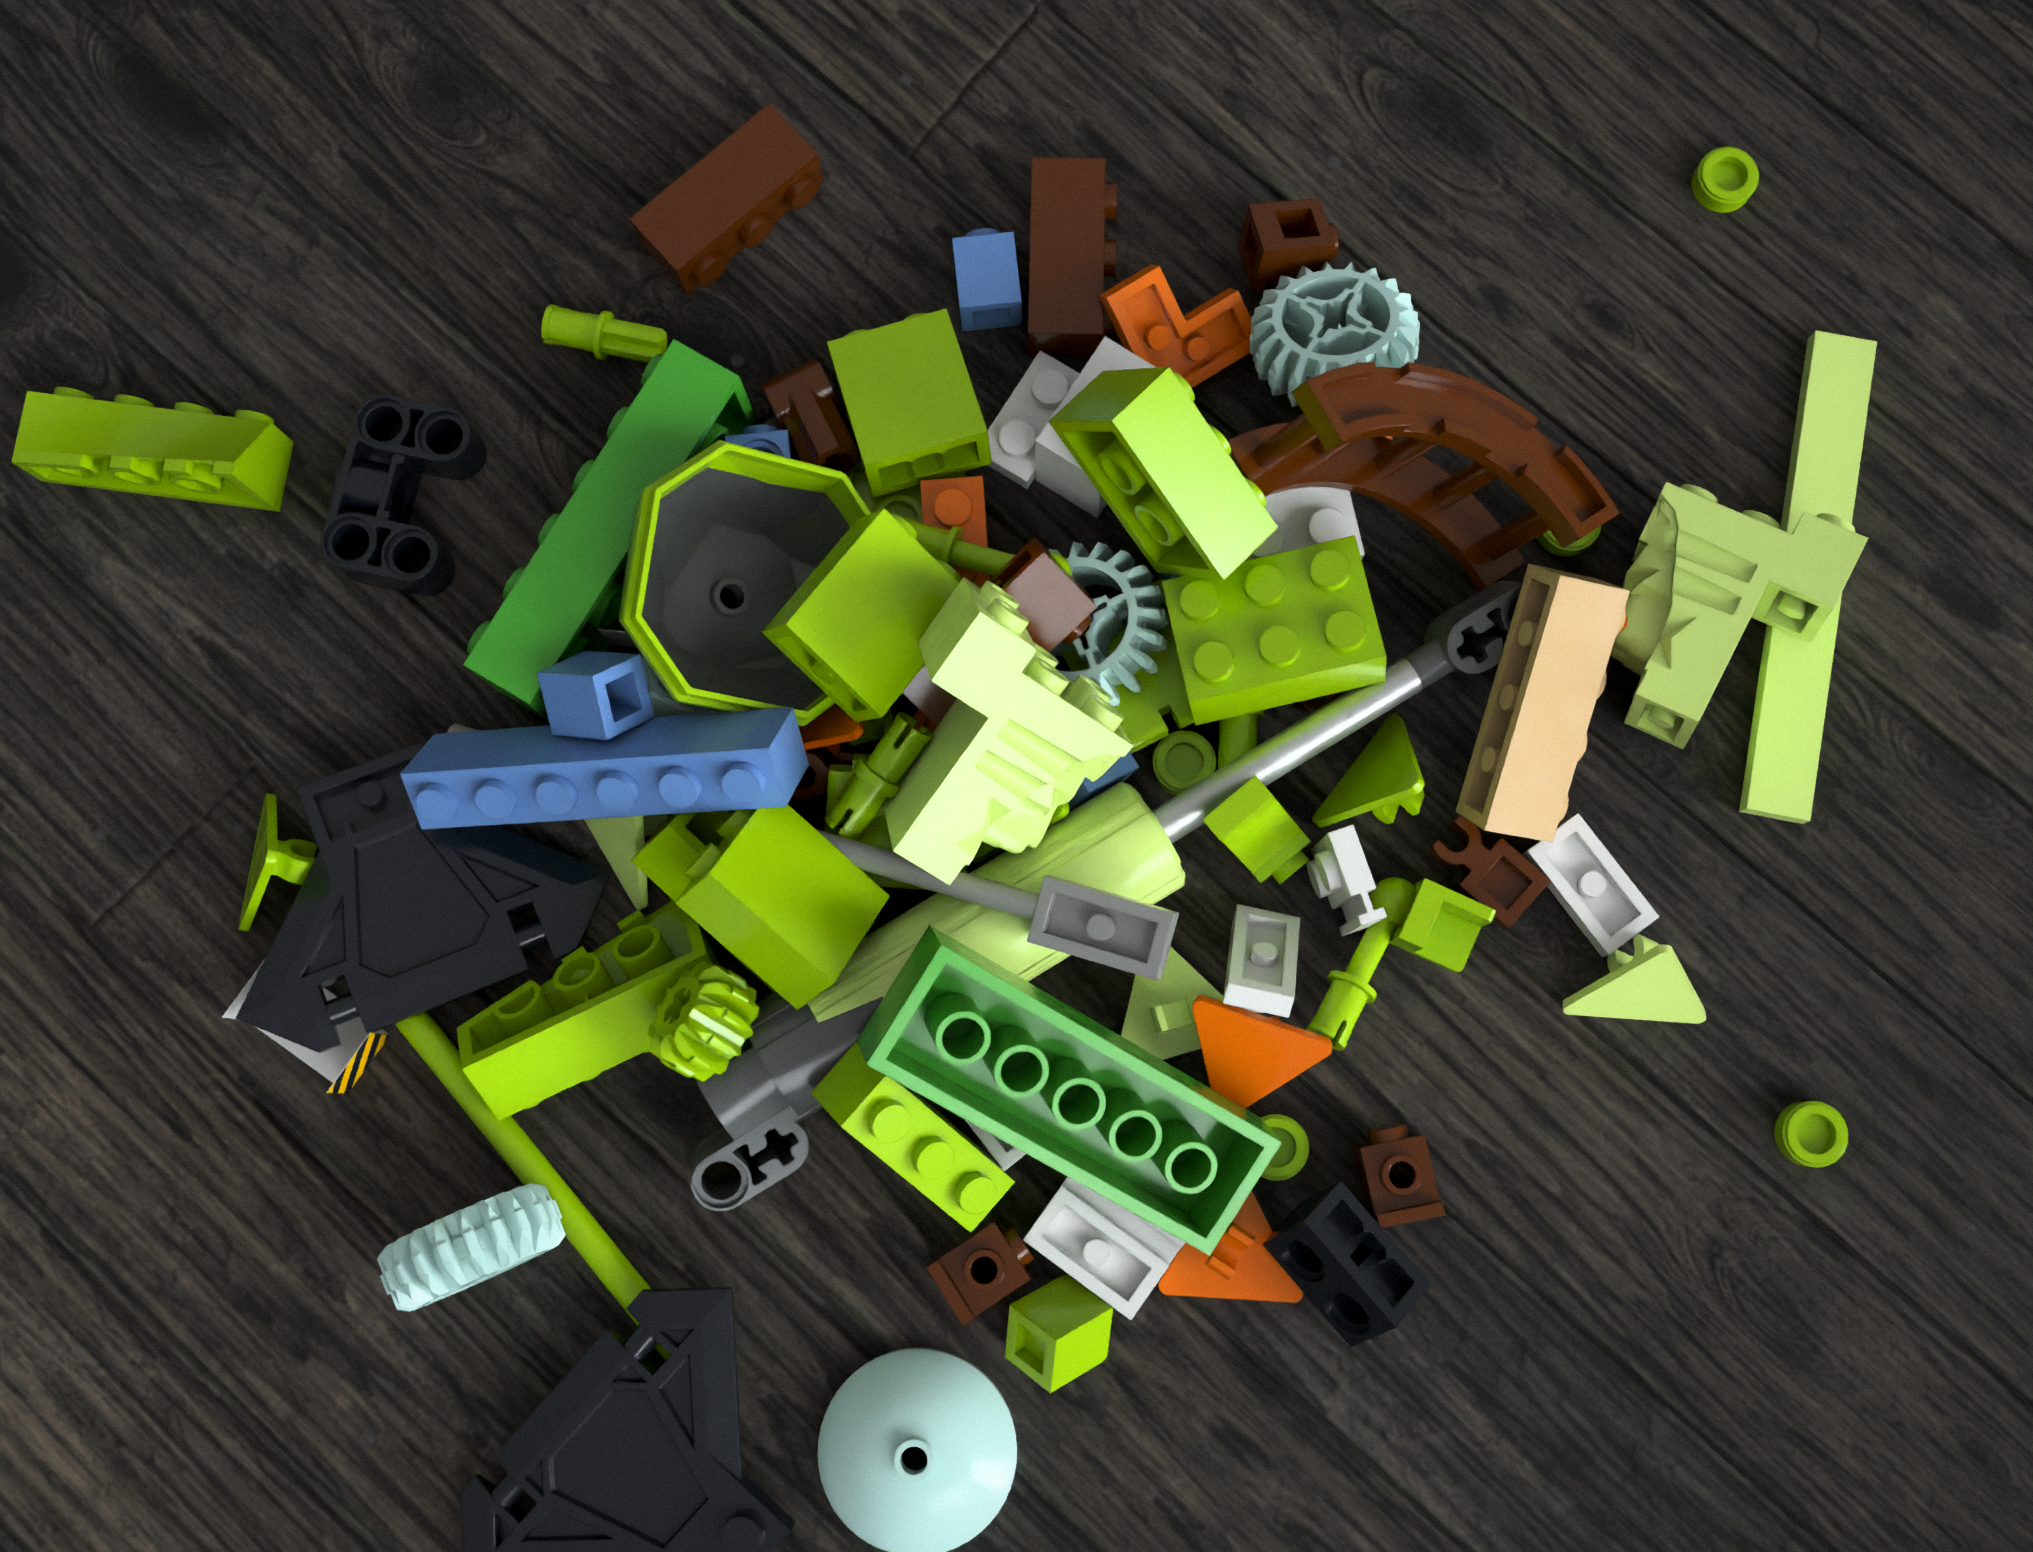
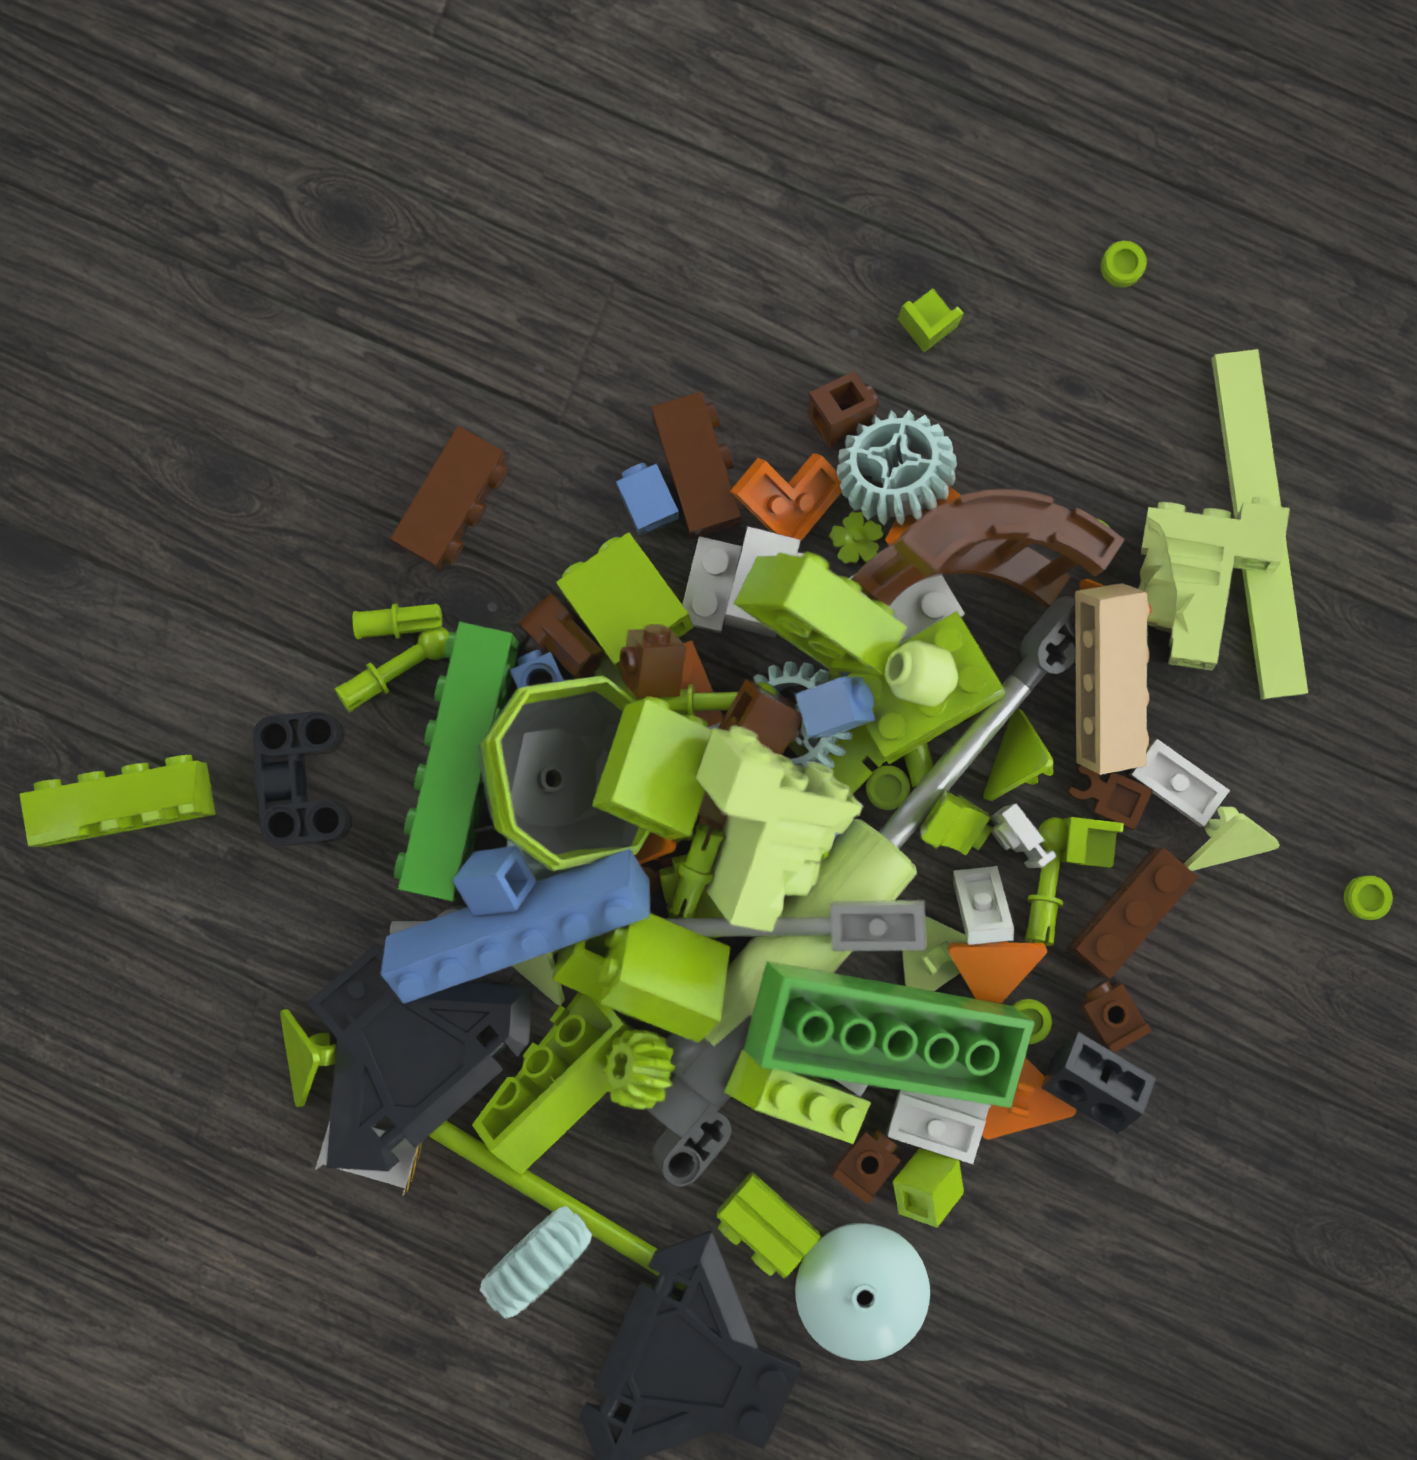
camera: 25 degrees left, 5 degrees up
none -> lime pin [334,627,450,713]
none -> reddish brown brick [620,624,686,698]
none -> lime brick [716,1171,820,1278]
none -> medium blue brick [795,677,875,738]
none -> lime plant [829,511,883,564]
none -> yellowish green head [886,641,958,706]
none -> lime panel [898,289,964,352]
none -> reddish brown brick [1067,847,1198,979]

